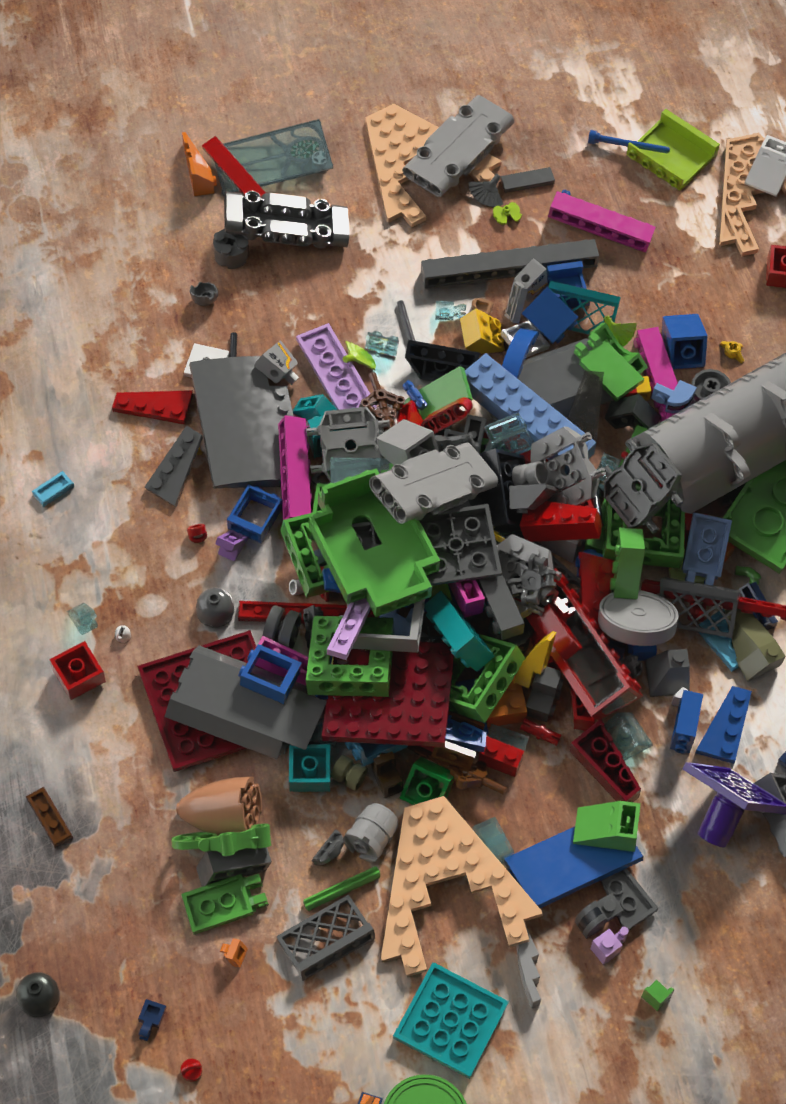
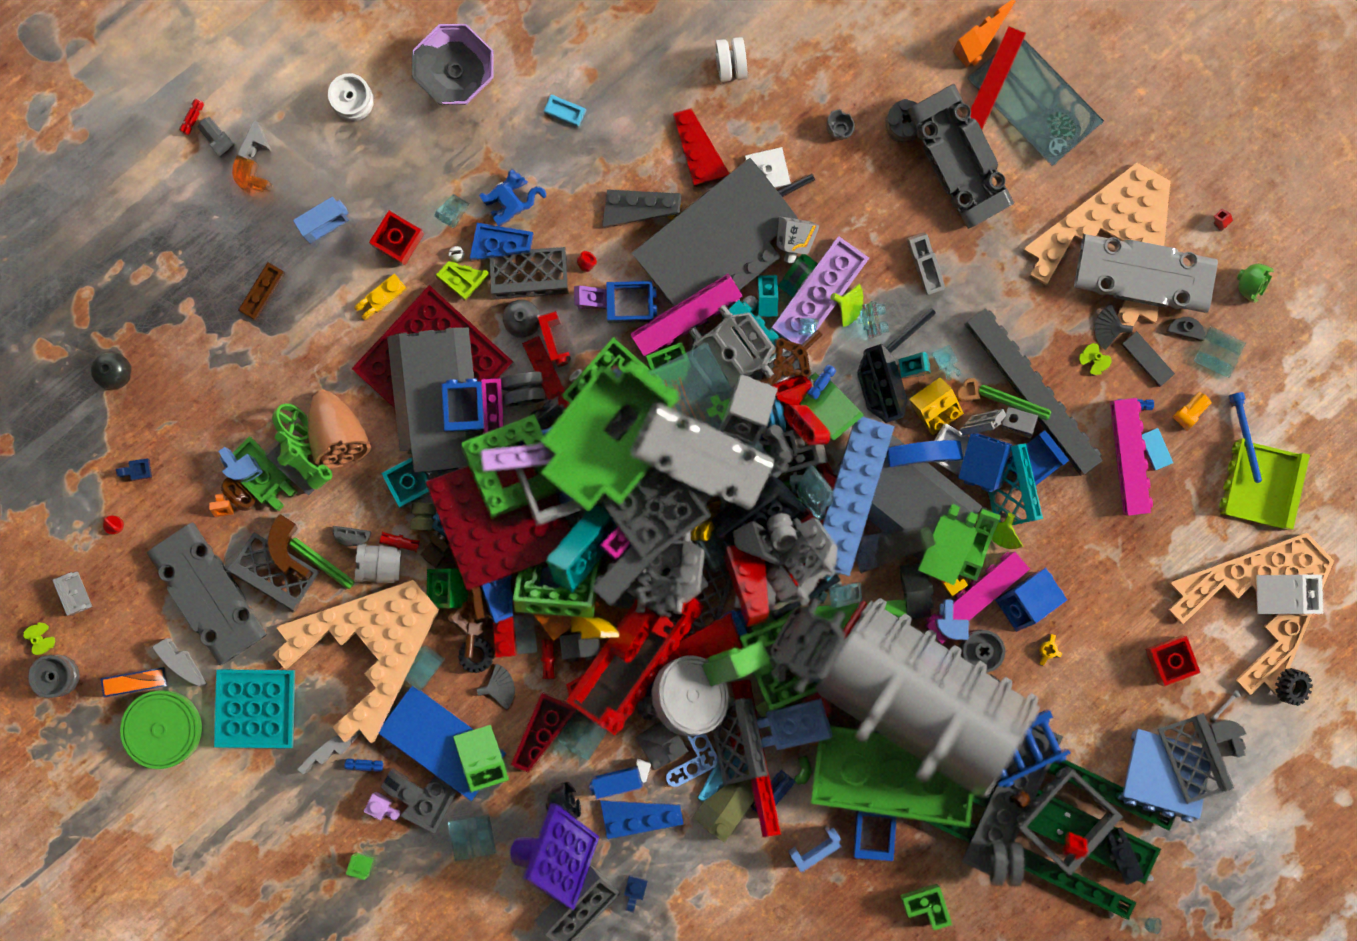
camera: 65 degrees right, 25 degrees up
none -> dark grey panel [147,522,267,666]
none -> light grey slope [153,638,207,686]
none -> medium blue brick [218,447,263,482]
none -> reddish brown plate [221,477,255,511]
none -> reddish brown arch [268,514,311,580]
none -> medium blue window [293,196,349,244]
none -> blue axle [345,759,383,772]
none -> yellow hinge [354,273,407,320]
none -> red pin [379,531,420,553]
none -> lime wing [436,261,489,301]
none -> clear light blue slope [448,814,496,861]
none -> black tyre [458,638,494,673]
none -> blue wing [470,223,534,261]
none -> dark grey hand [477,664,515,710]
none -> blue animal [479,170,546,226]
none -> dark grey fence [490,247,569,300]
none -> red panel [538,311,571,367]
none -> black cylinder [545,781,581,819]
none -> light blue beam [666,733,718,787]
none -> white wheel [715,37,748,82]
none -> dark green brick [778,254,818,297]
none -> clear light blue wheel [799,318,819,336]
none -> teal slope [898,352,931,378]
none -> light grey slope [906,232,946,295]
none -> bright green axle [979,385,1051,420]
none -> medium azure tile [1142,428,1173,471]
none -> dark grey plate [1166,317,1205,341]
none -> light orange piece [1172,392,1212,431]
none -> clear light blue slope [1194,326,1246,378]
none -> red piece [1213,209,1233,231]
none -> bright green cylinder [1237,264,1274,303]

